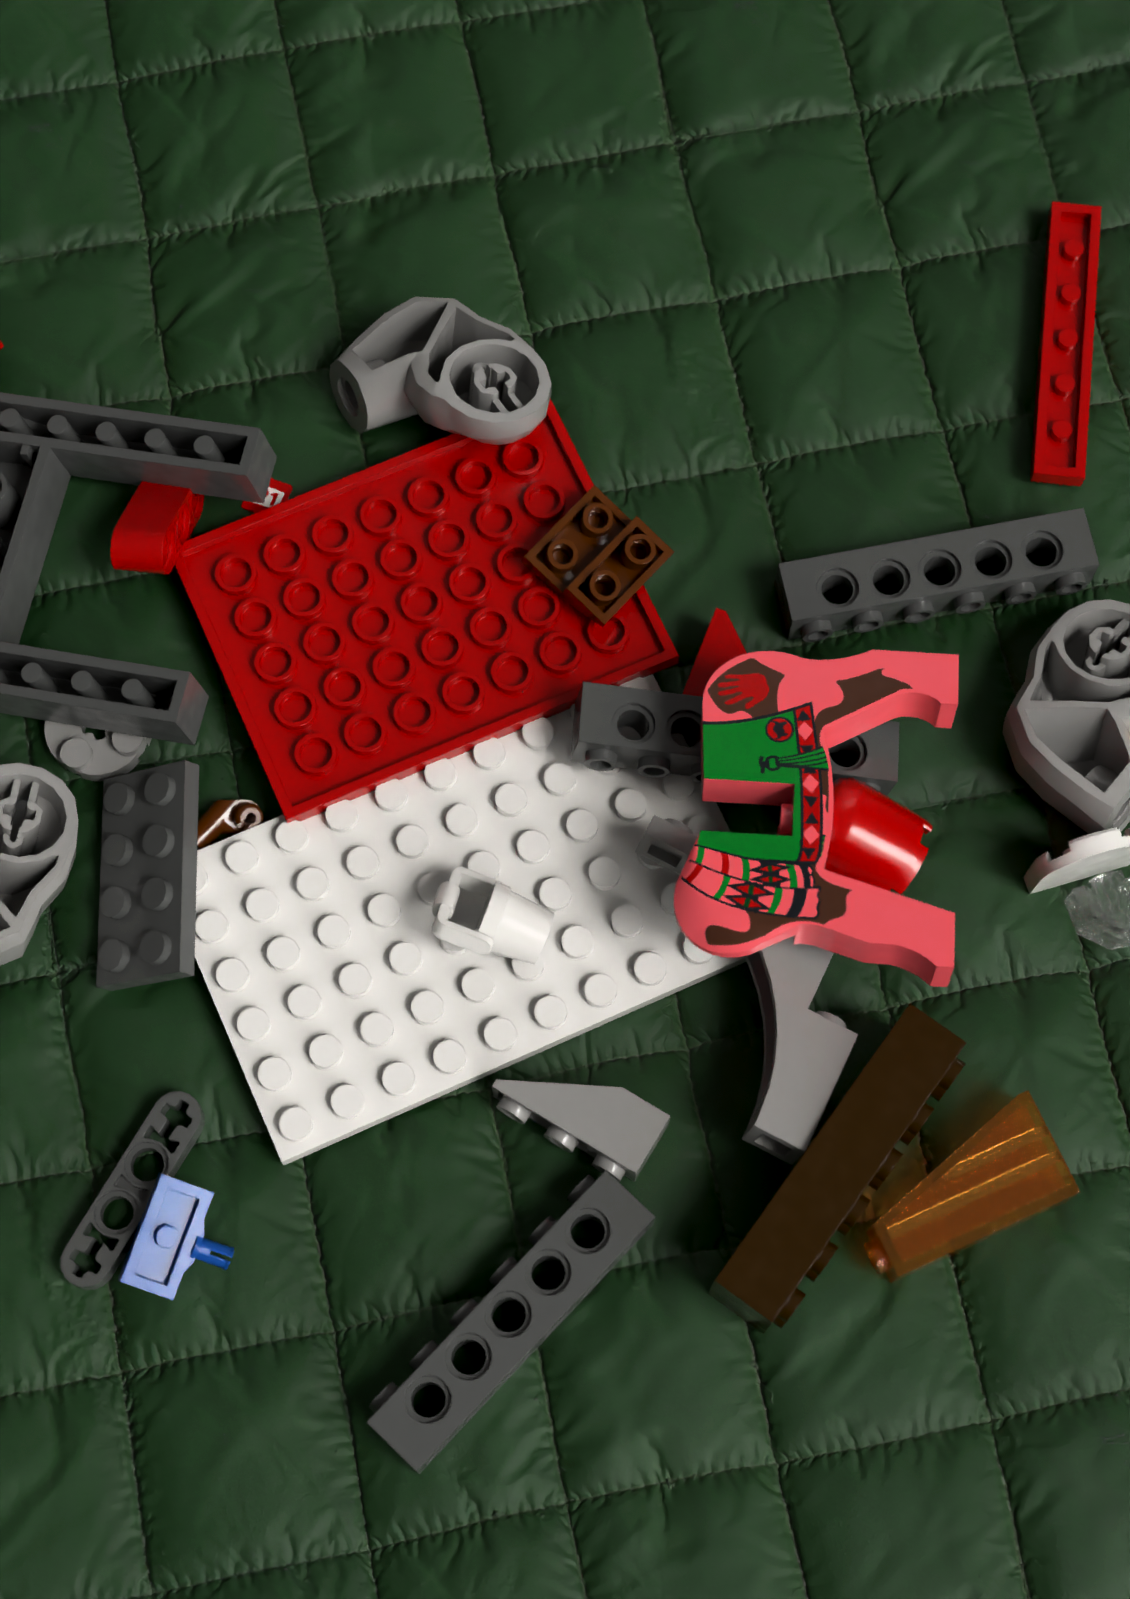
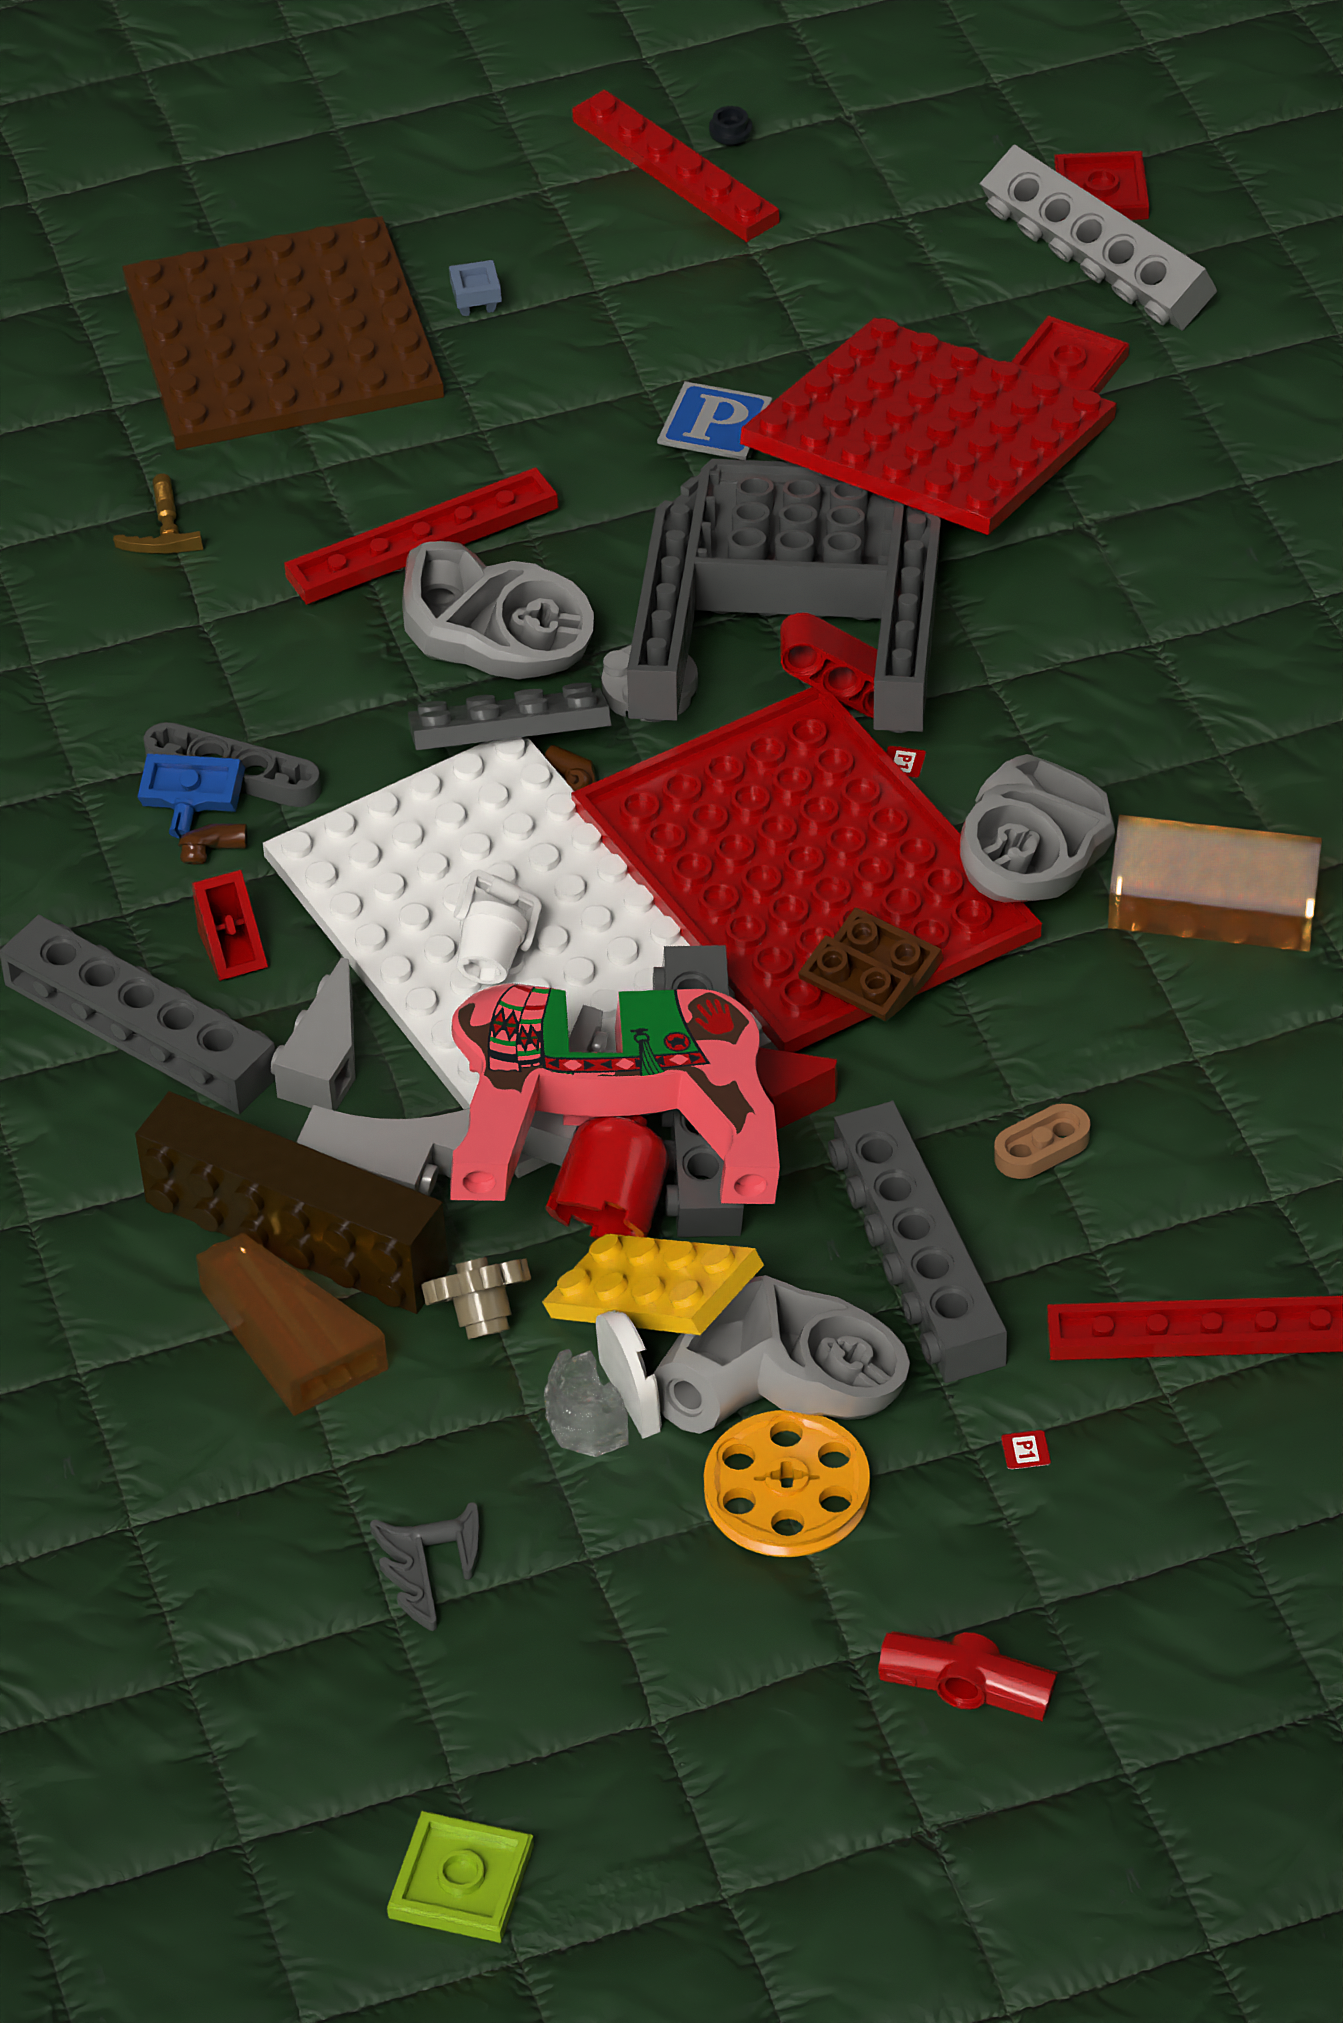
camera: 85 degrees right, 25 degrees down
none -> reddish brown arm [178,824,248,865]
none -> red slope [192,870,268,981]
none -> dark tan plant [421,1257,531,1339]
none -> yellow plate [542,1234,764,1335]
none -> medium nougat plate [994,1103,1090,1179]
none -> clear orange slope [1108,815,1322,952]

